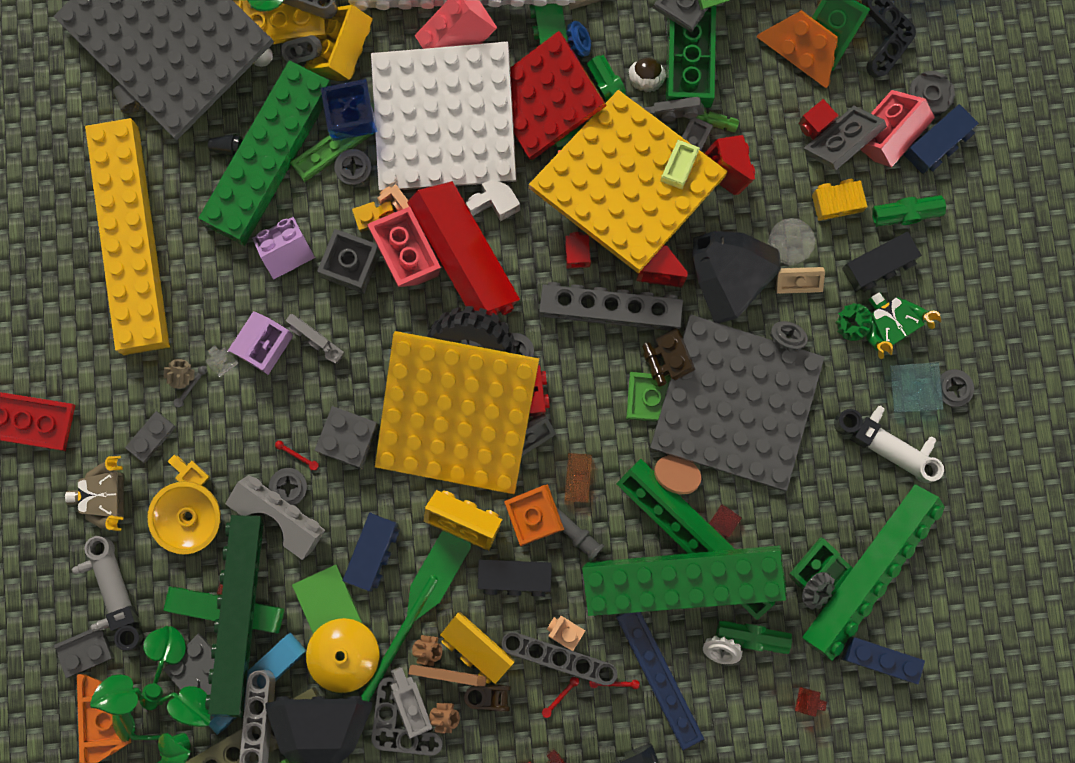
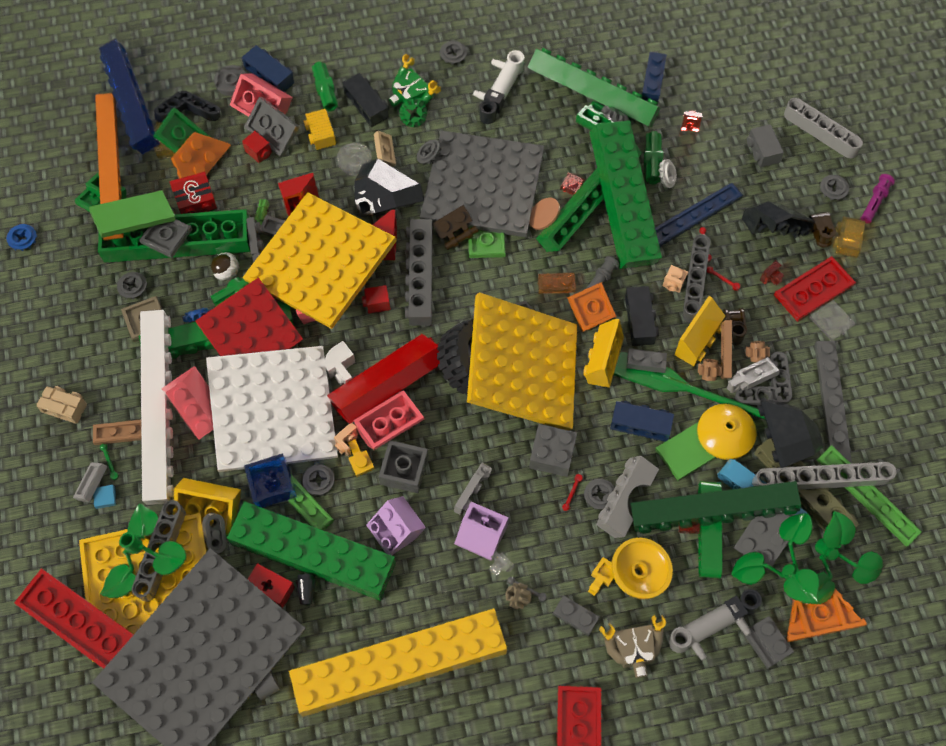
camera: 95 degrees left, 15 degrees down
yellowish green tile [661,140,700,190] -> none
clear light blue plate [890,362,943,413] -> none
none -> red slope [170,171,217,214]
none -> red brick [248,563,295,609]
none -> dark grey plate [627,348,667,373]

